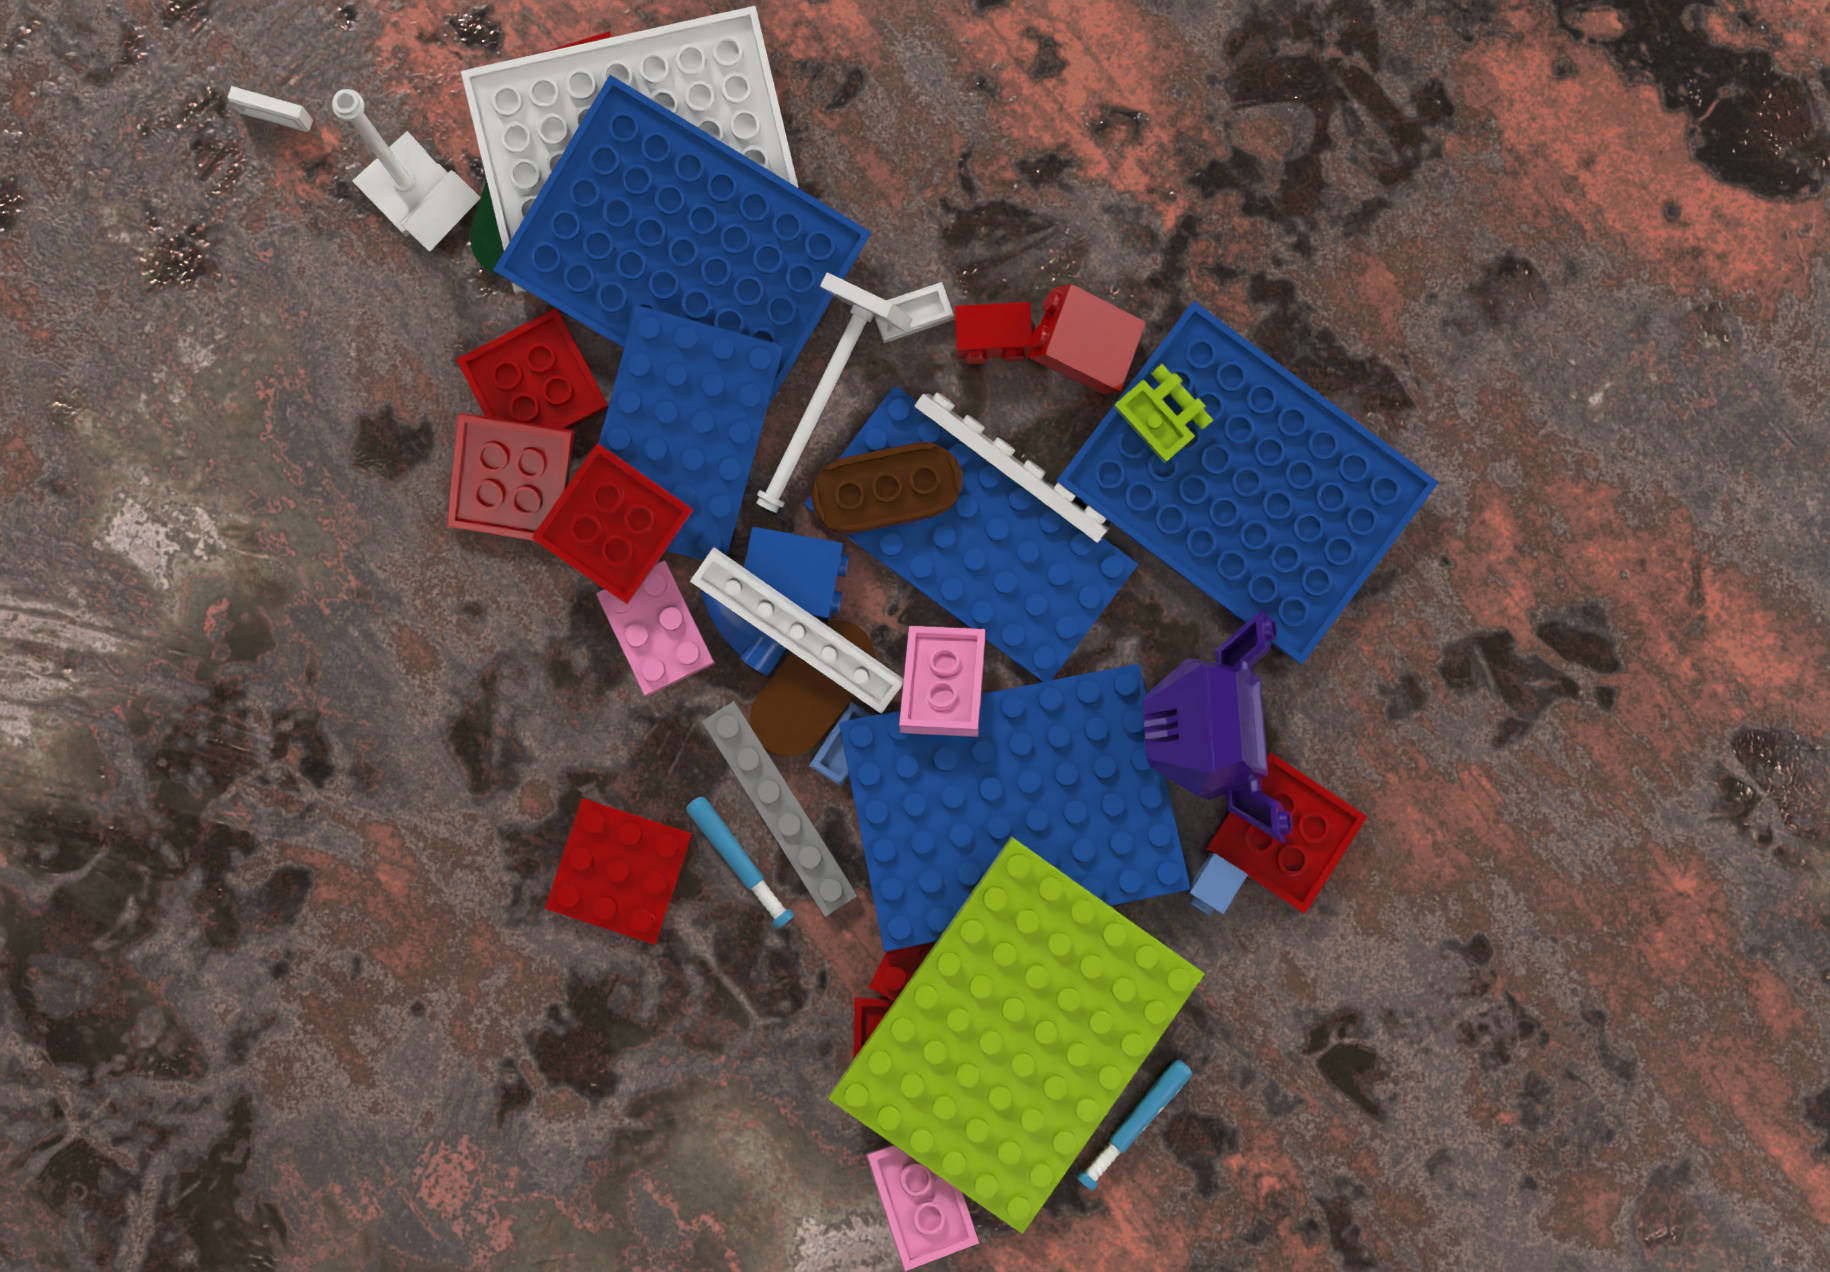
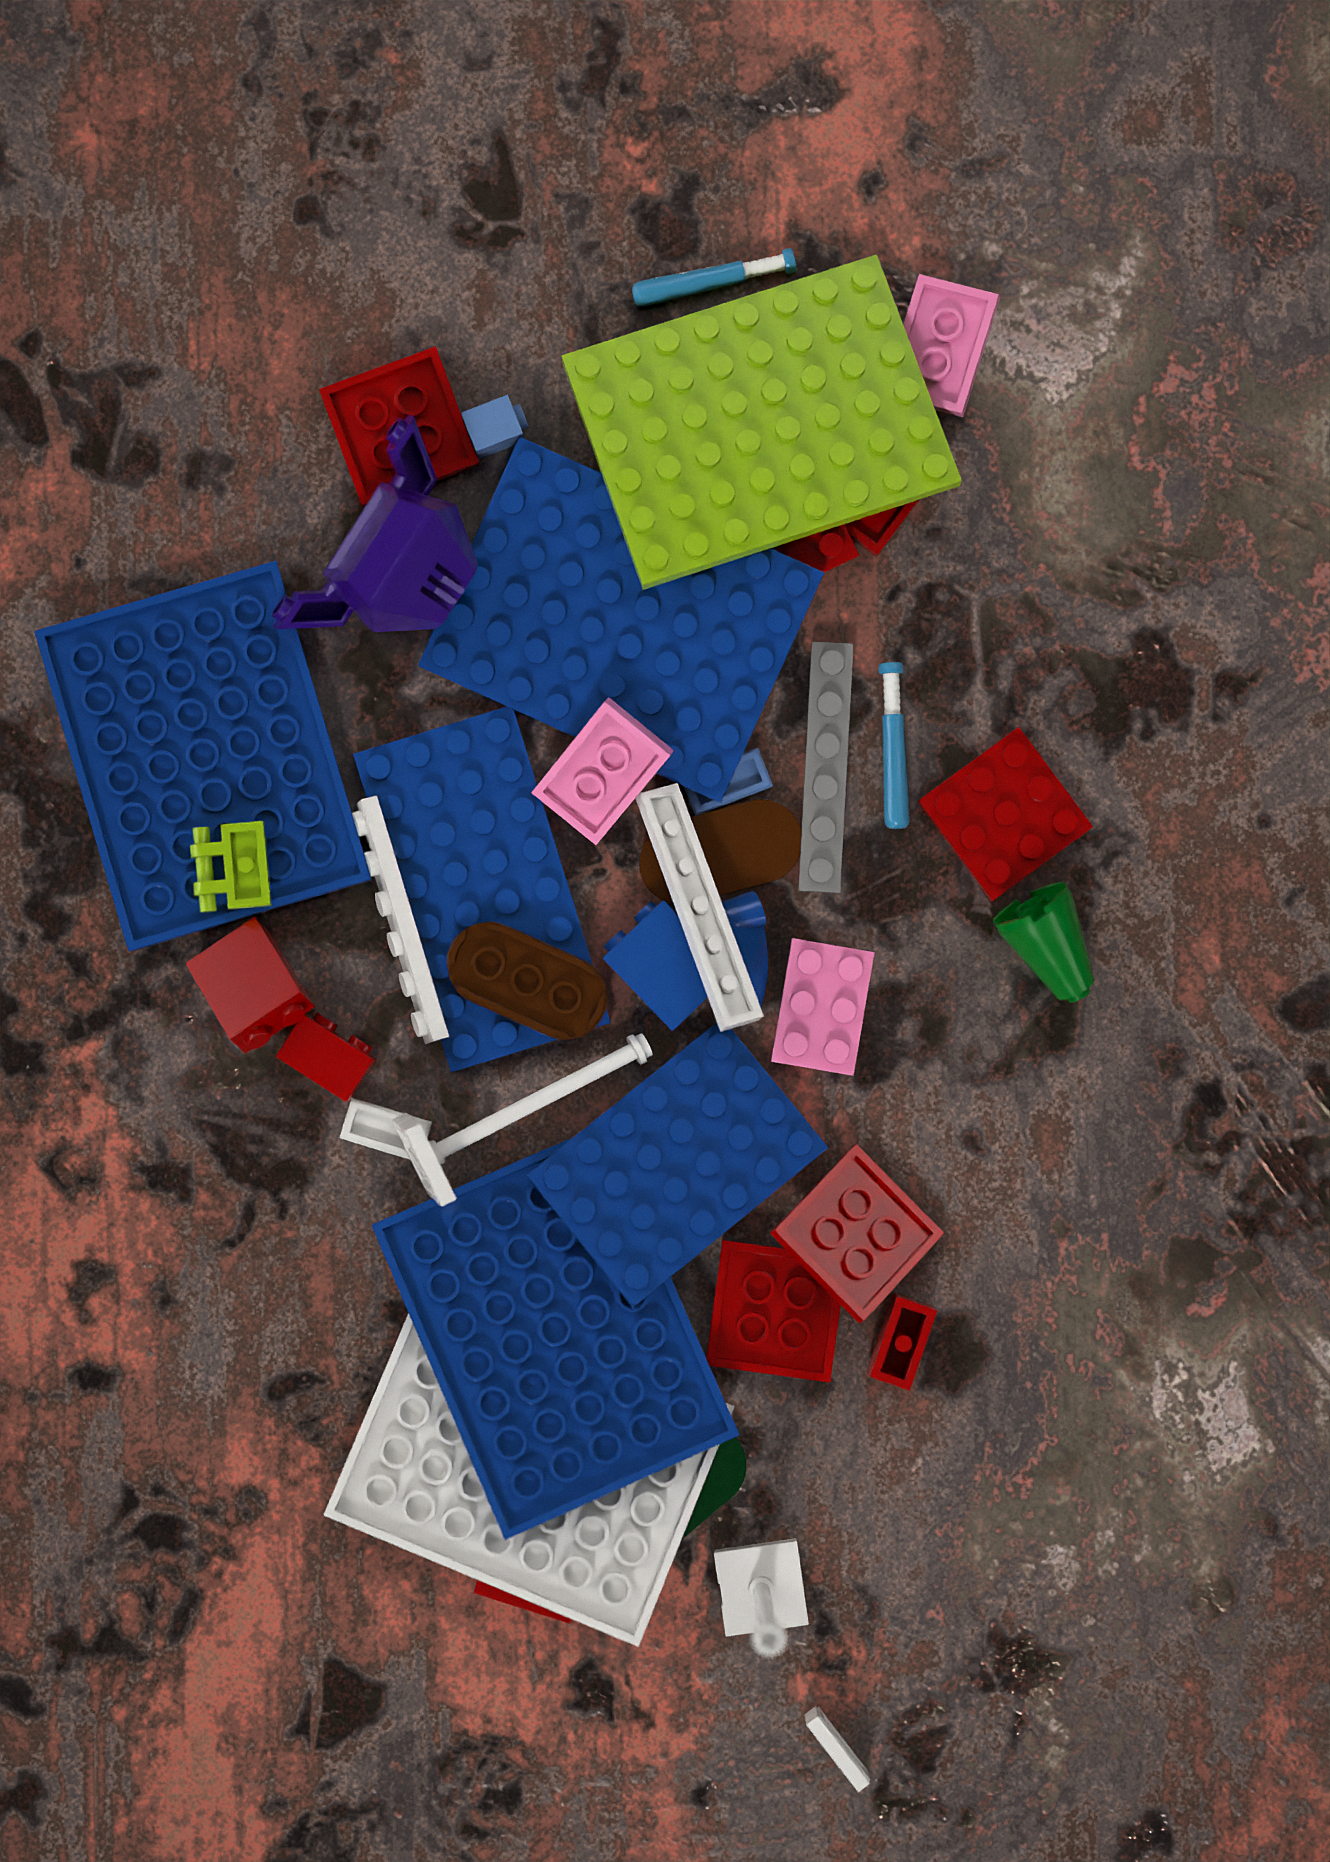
camera: 145 degrees left, 5 degrees up
white tile [400,170,481,251] -> none
red plate [531,443,694,604] -> none
none -> red brick [866,1292,937,1391]
none -> green cone [993,882,1095,1003]

